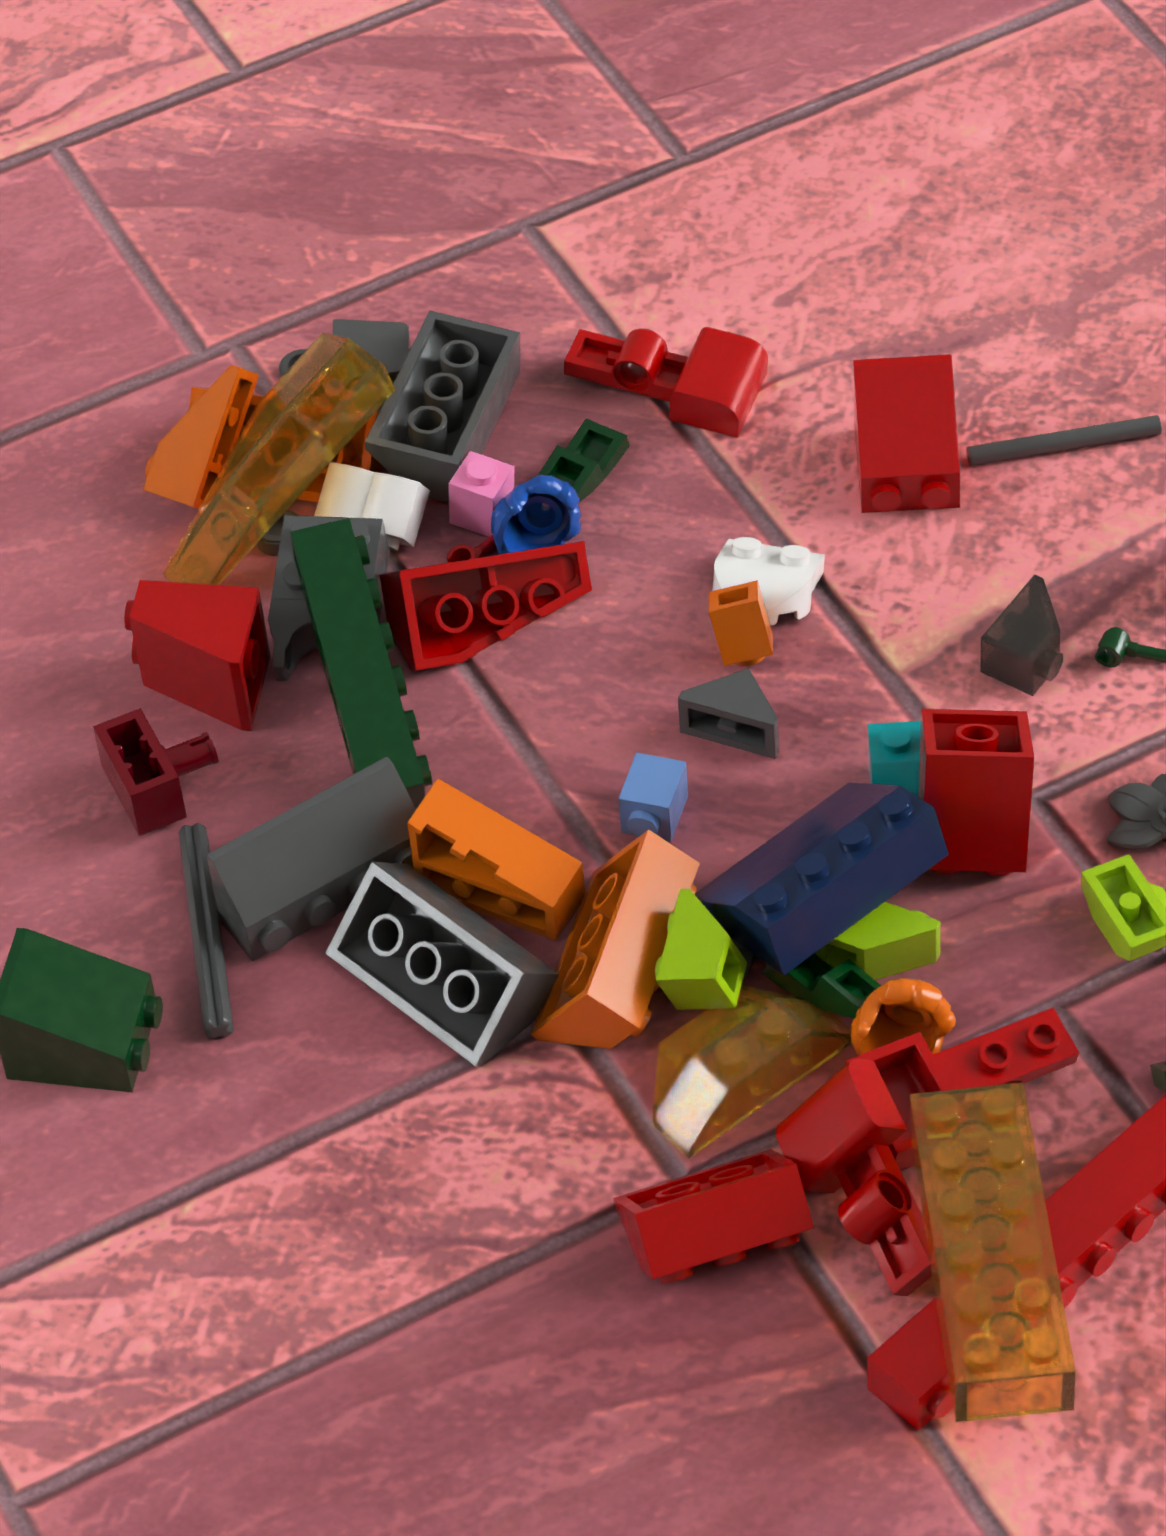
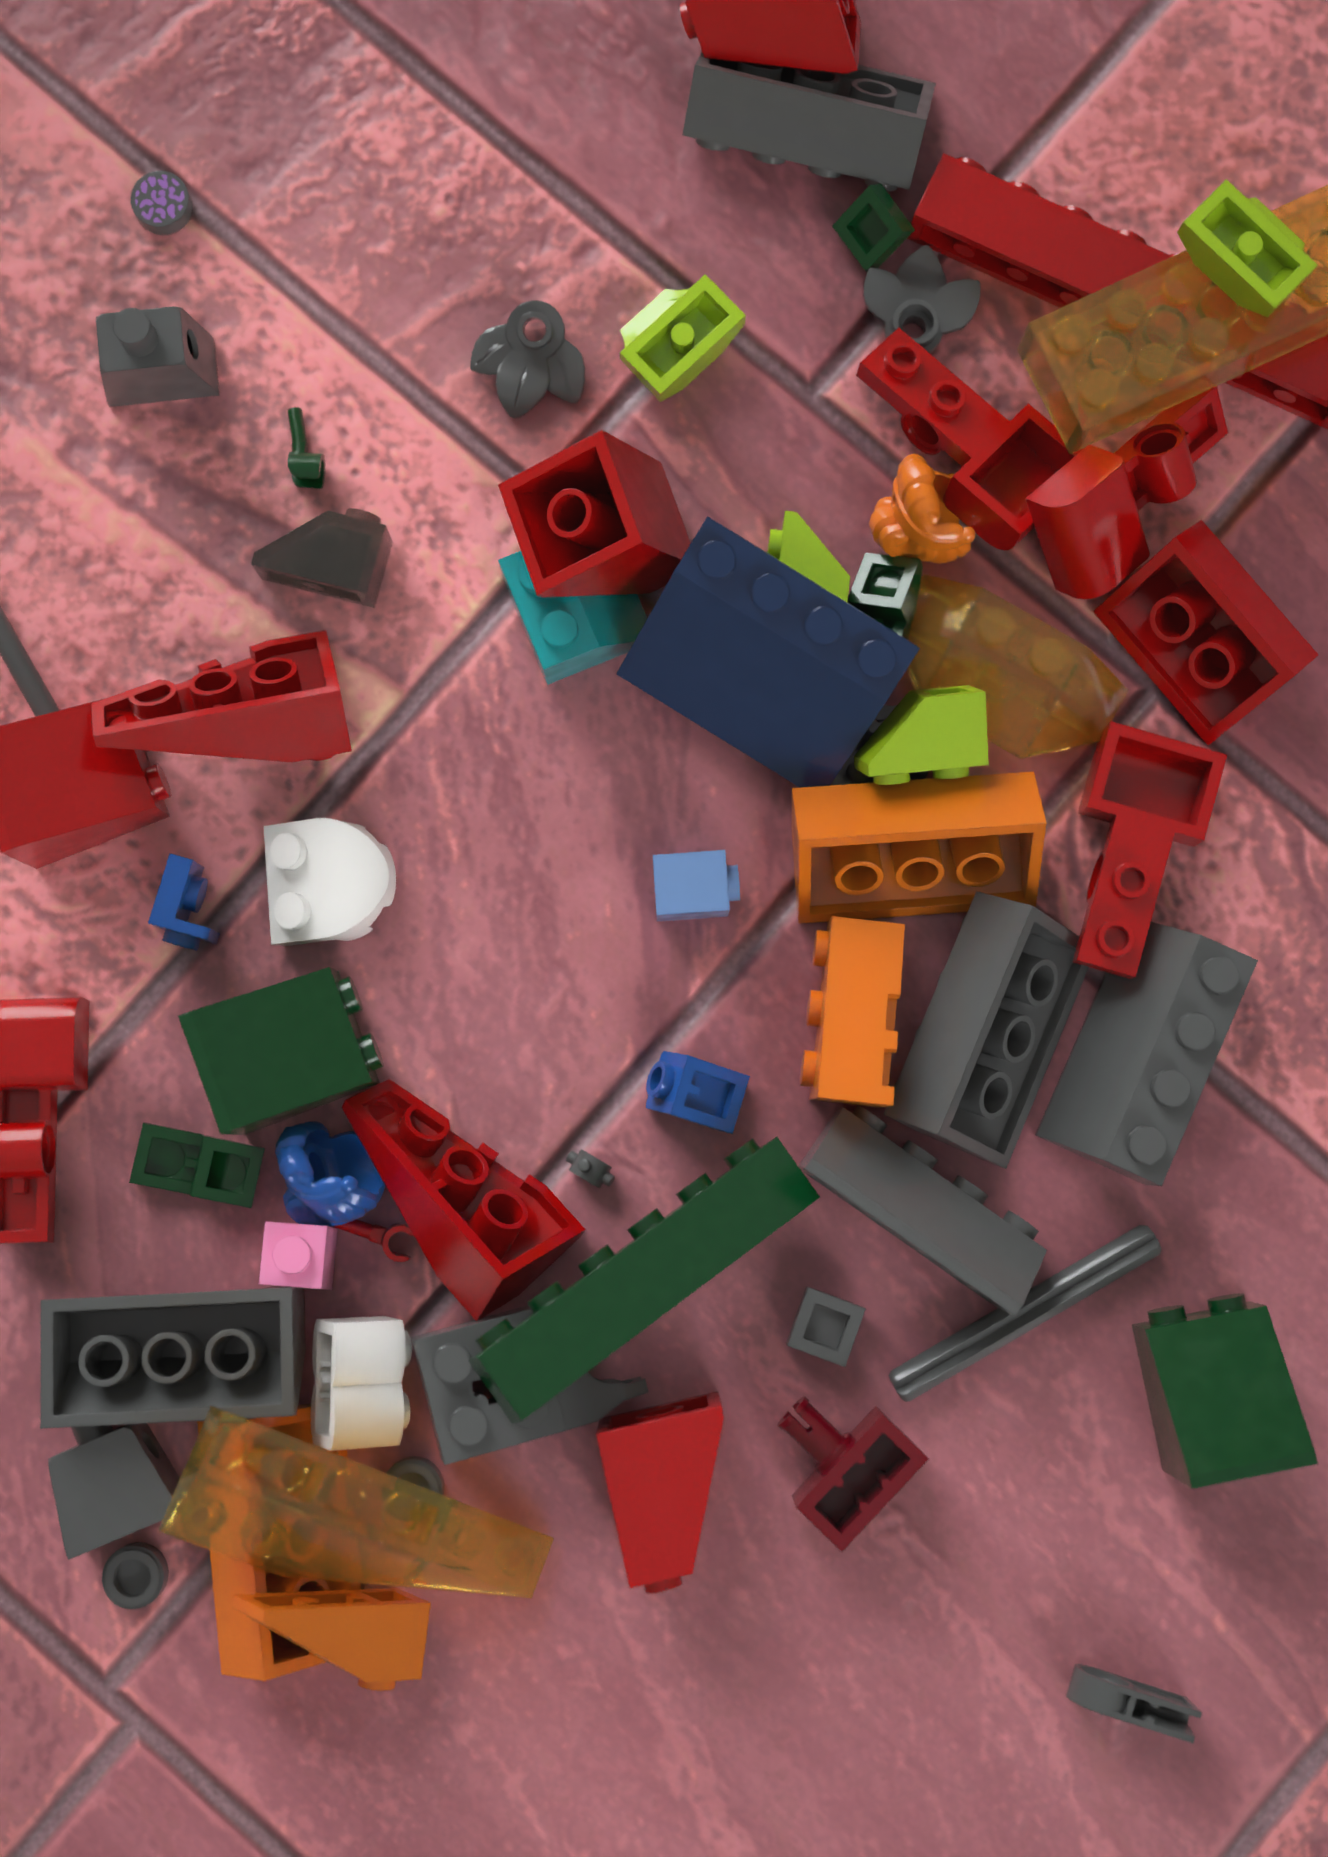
camera: 115 degrees left, 35 degrees up
dark grey slope [678,668,779,759] -> none
orange brick [708,580,773,666] -> none
none -> red wedge [91,630,352,763]
none -> blue bracket [148,853,220,951]
none -> dark green slope [178,967,384,1135]
none -> dark grey piece [566,1149,615,1188]
none -> blue bracket [646,1051,750,1134]
none -> dark grey plate [786,1286,866,1367]
none -> dark grey plate [863,245,981,353]
none -> dark grey slope [1035,922,1258,1186]
none -> red plate [1072,721,1227,979]
none -> lime slope [1177,179,1318,318]

